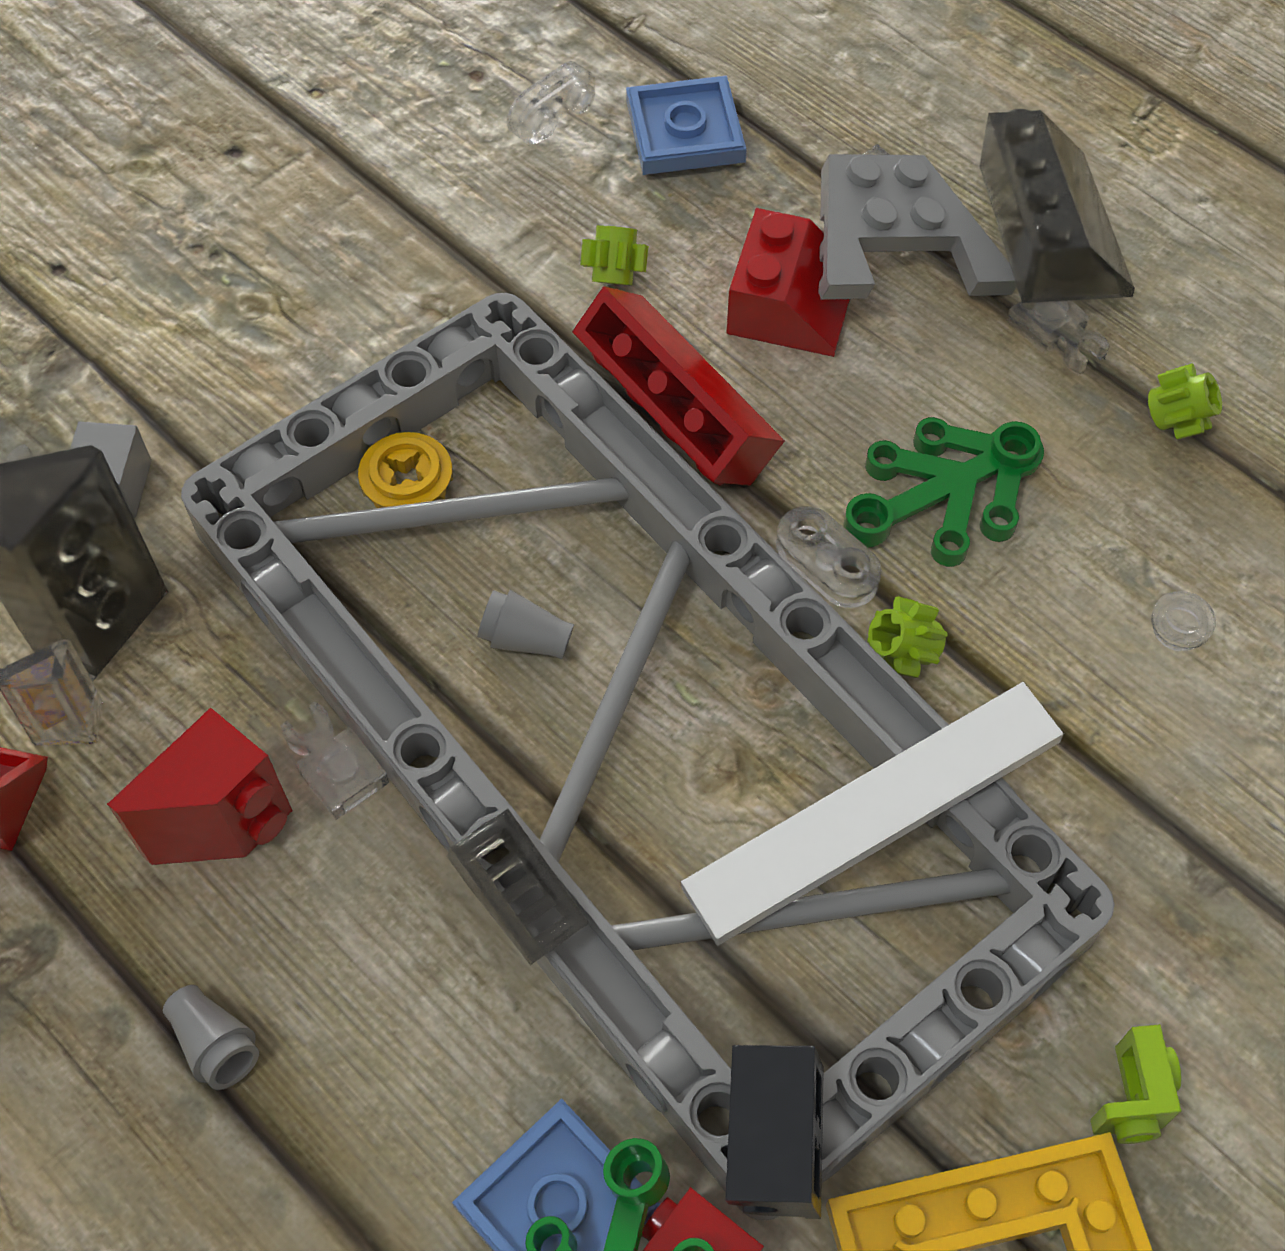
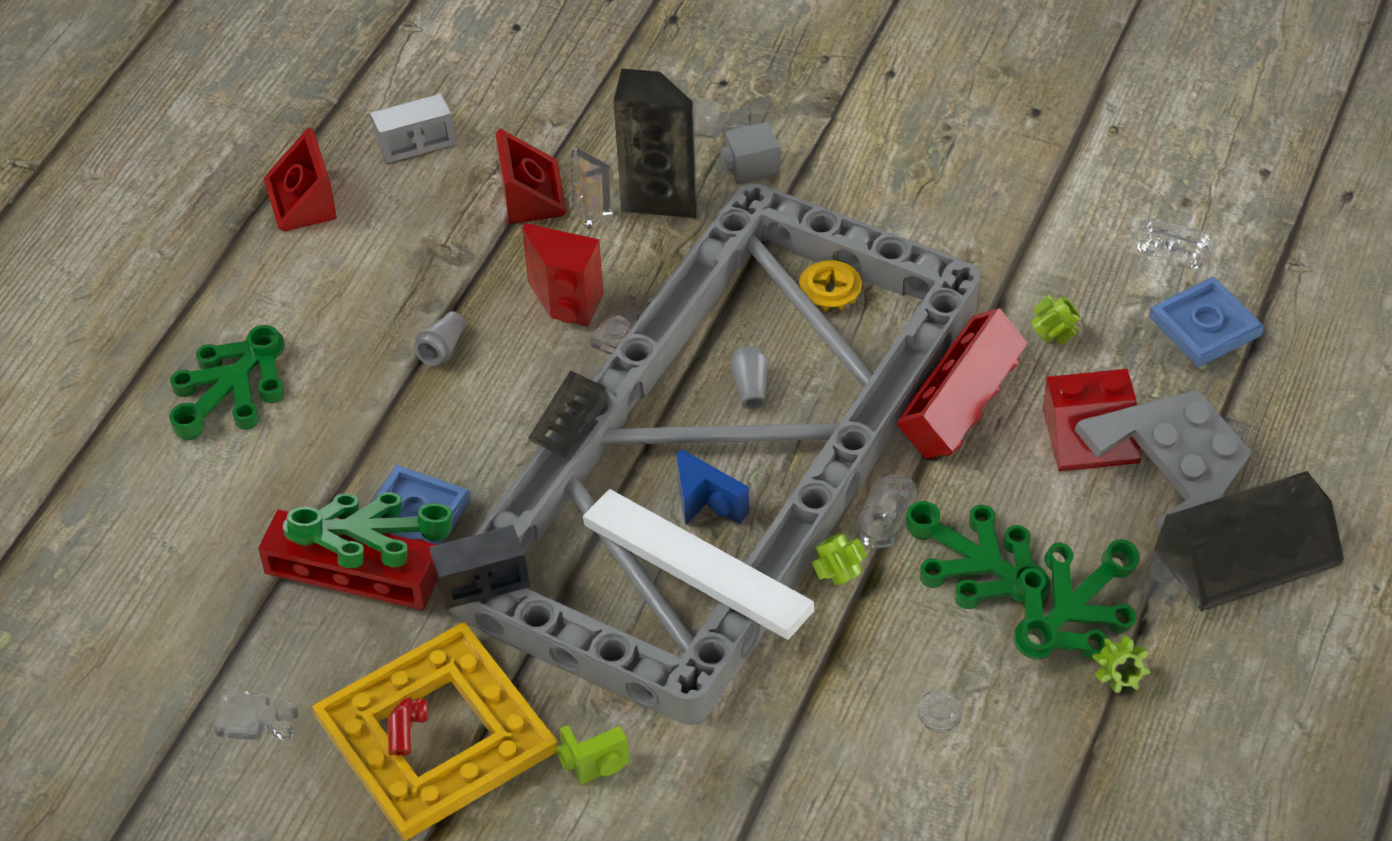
camera: 70 degrees right, 10 degrees down
none -> blue slope [676,449,749,524]
none -> green plant [1013,539,1140,660]

